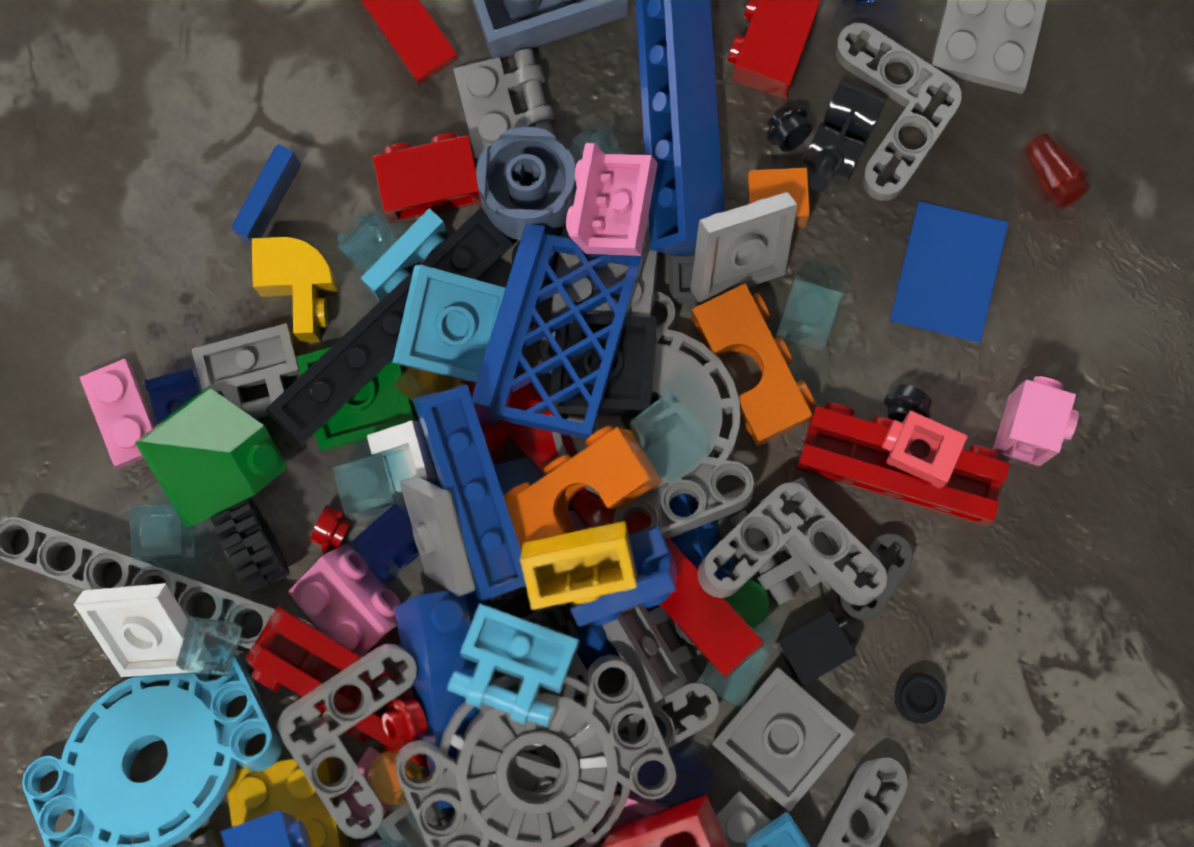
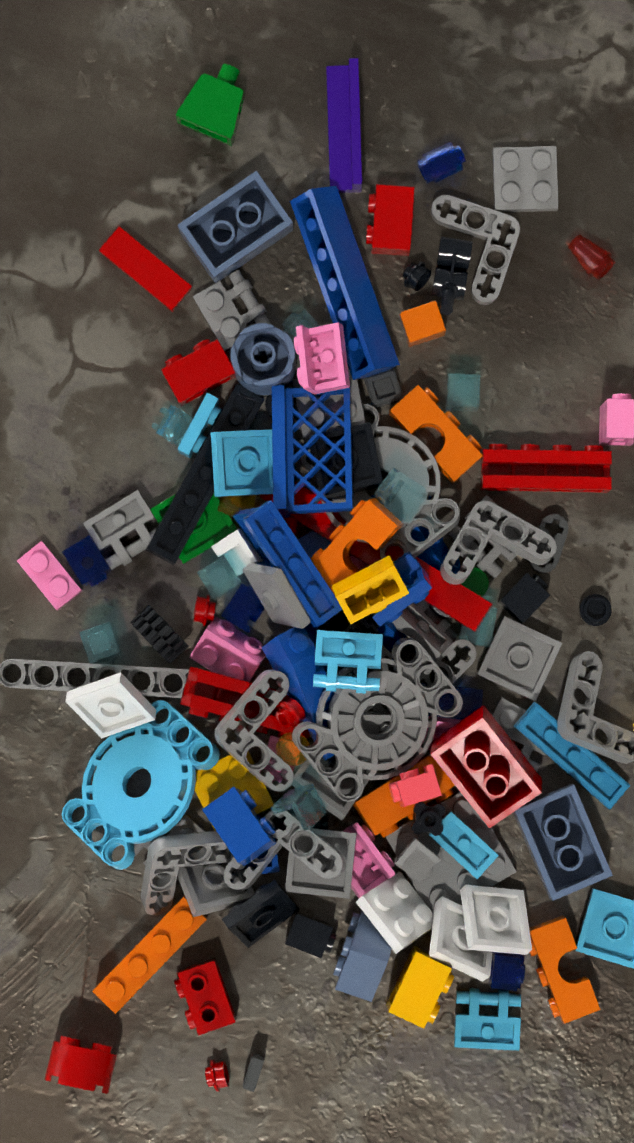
camera: 25 degrees left, 5 degrees up
green slope [135,388,288,527] -> none
clear light blue tile [176,616,242,676] -> none
blue tile [231,144,301,246] -> none
yellow brick [252,237,339,343] -> none
light grey plate [690,192,797,303] -> none
coral brick [882,411,968,488] -> none
black plate [884,384,932,423] -> none
blue window [889,201,1009,344] -> none

